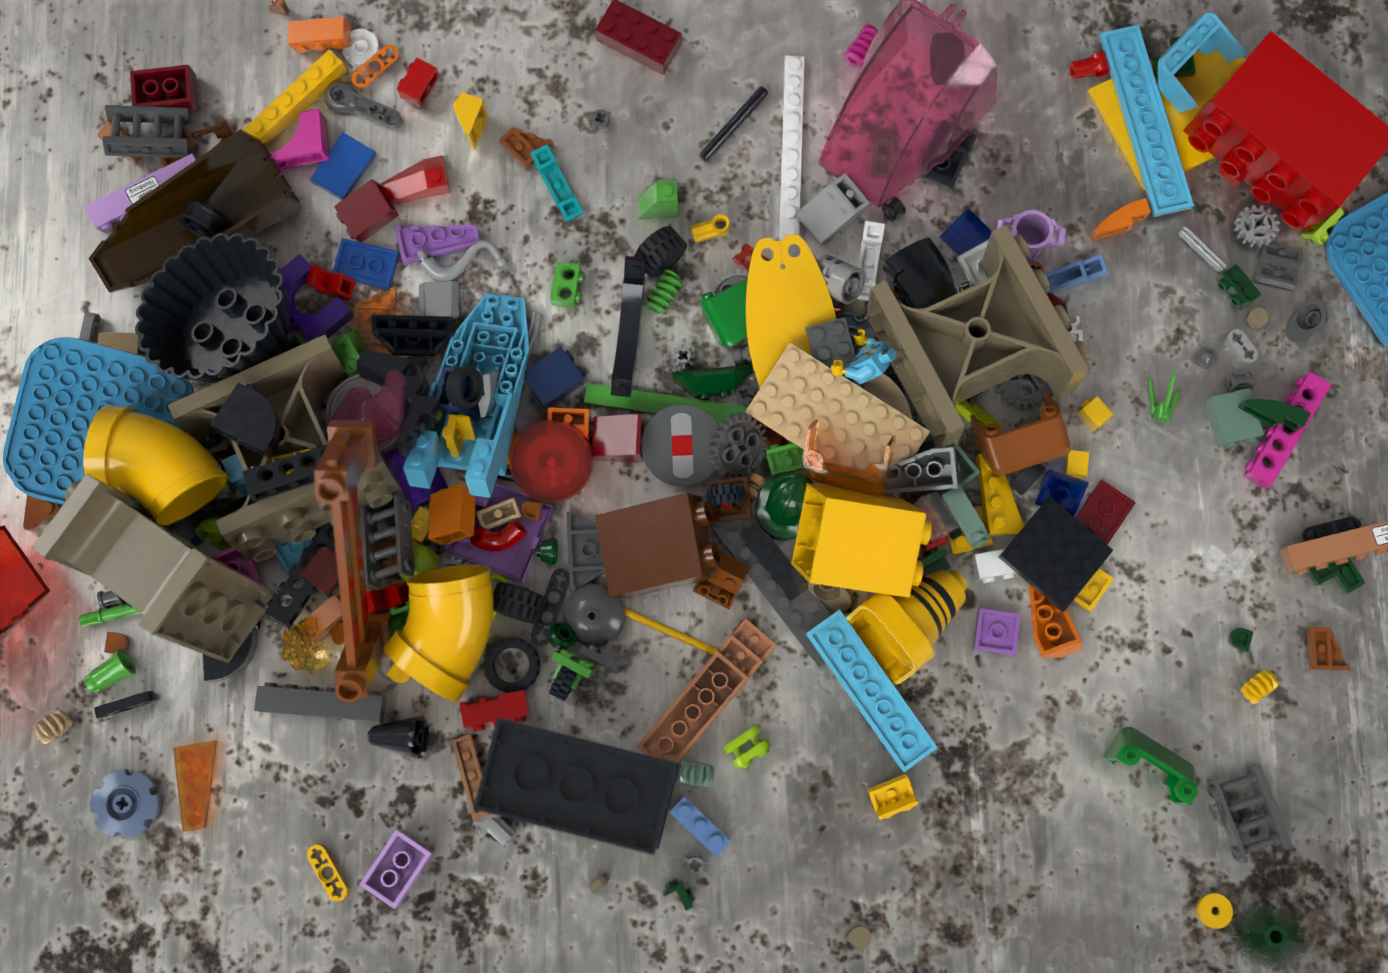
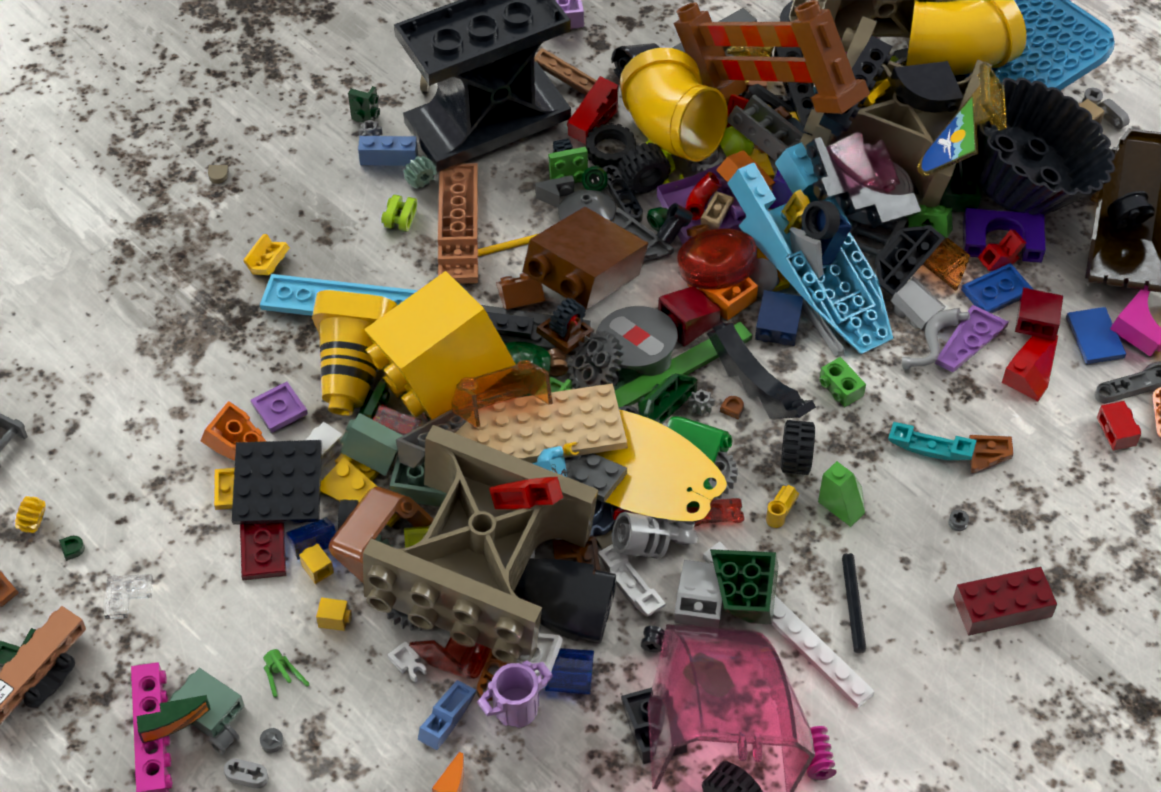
camera: 135 degrees right, 25 degrees down
clear red piece [300,546,339,595] -> none
yellow slope [453,92,489,150] -> none
bright green piece [644,269,684,315] -> none
green windscreen [1103,727,1198,805] -> none
none -> red slope [489,477,563,509]
none -> black piece [656,203,693,244]
none -> dark green wedge [710,549,779,625]
none -> dark orange tile [719,396,744,420]
none -> piece [918,62,1007,176]

